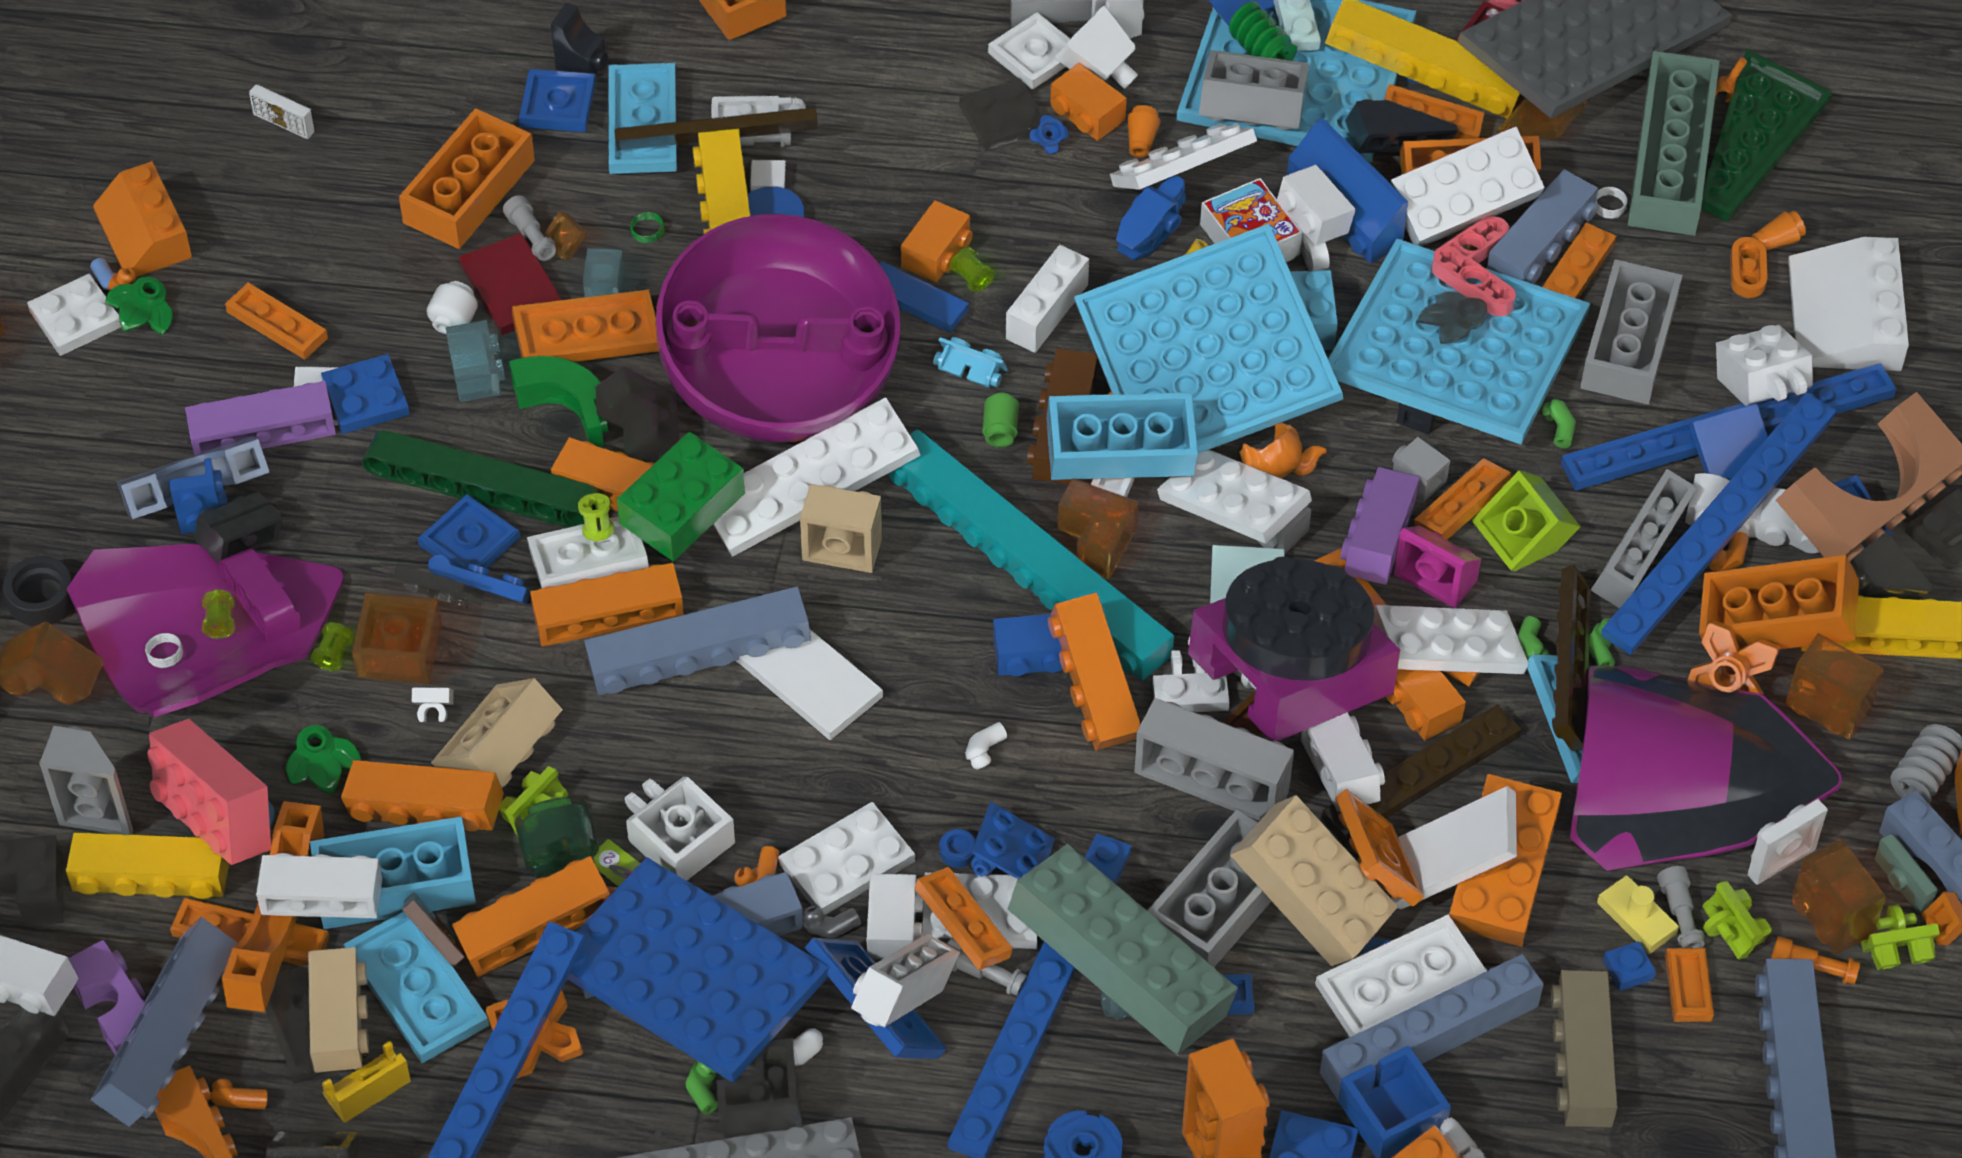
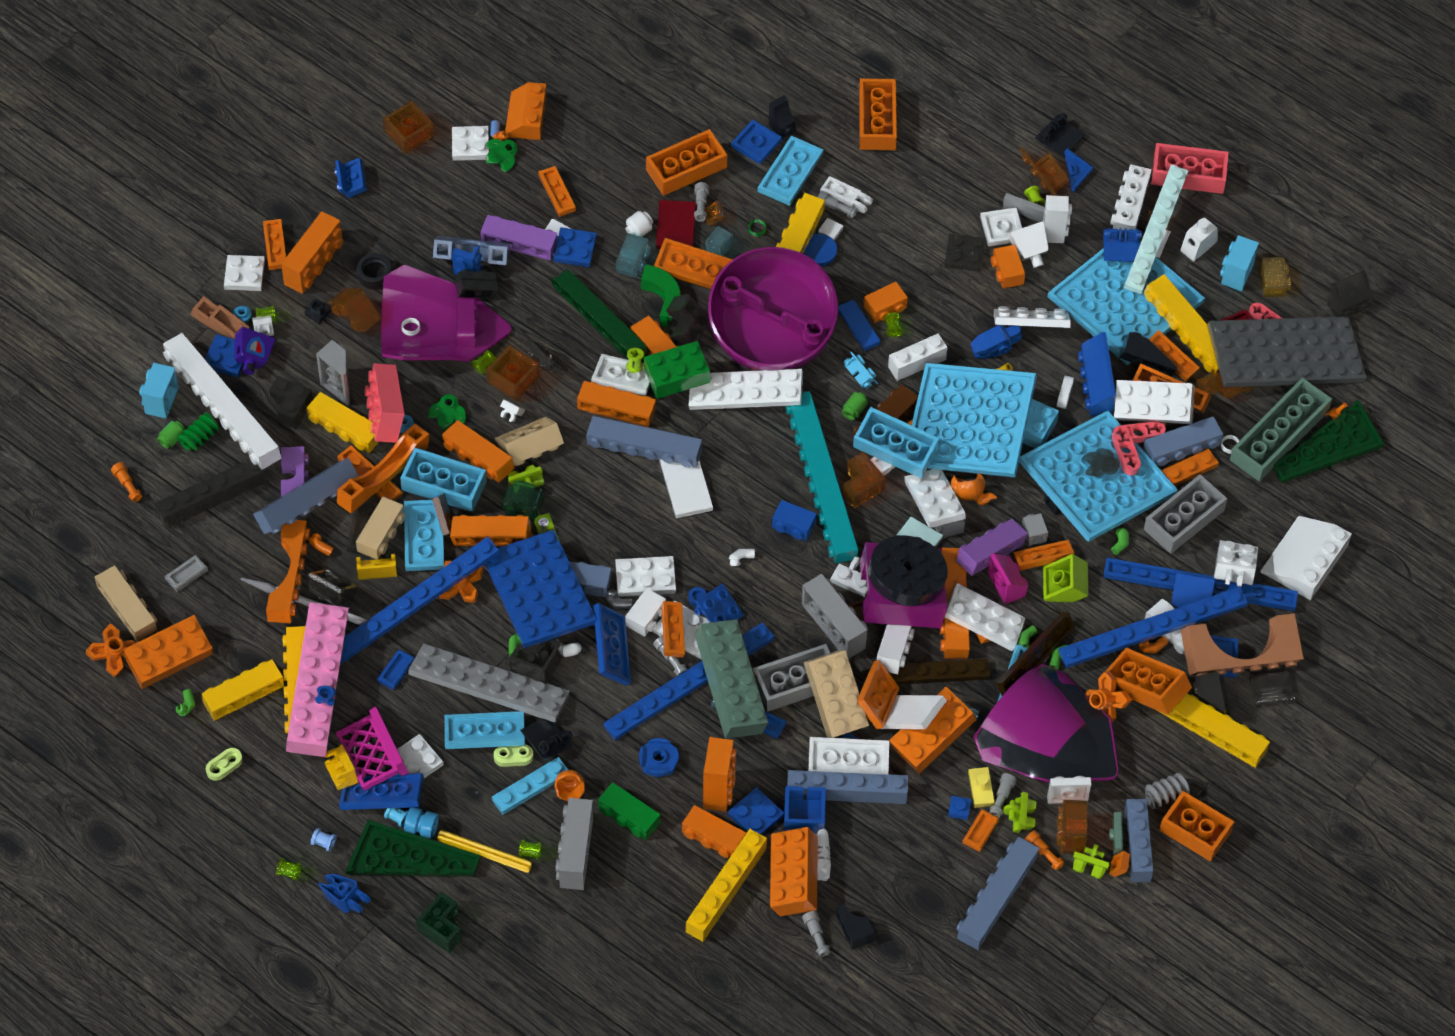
camera: 30 degrees right, 5 degrees up
clear neon green bush [202,590,235,639] -> none
white tile [249,85,315,139] -> none
white brick [256,853,382,918] -> none
blue tile [418,494,520,570] -> none
blue plate [428,554,531,605] -> none
dark brown tile [614,107,818,151] -> none
white hinge [624,777,735,881] -> none
orange arm [734,846,779,887] -> none
tan brick [800,484,882,573] -> none
white brick [851,933,960,1027] -> none
blue plate [1029,115,1069,154] -> none
orange brick [1048,593,1141,751] -> none
orange cone [1128,105,1161,158] -> none
light grey slope [1199,50,1310,130] -> none
brick [1200,178,1302,262] -> none
green piece [1229,1,1297,61] -> none
white brick [1277,165,1356,245] -> none
dark tan brick [1551,970,1617,1127] -> none
light grey brick [1591,469,1697,608] -> none
orange plate [1730,237,1767,298] -> none
orange cone [1752,211,1806,250] -> none
clear orange brick [1785,633,1884,740] -> none

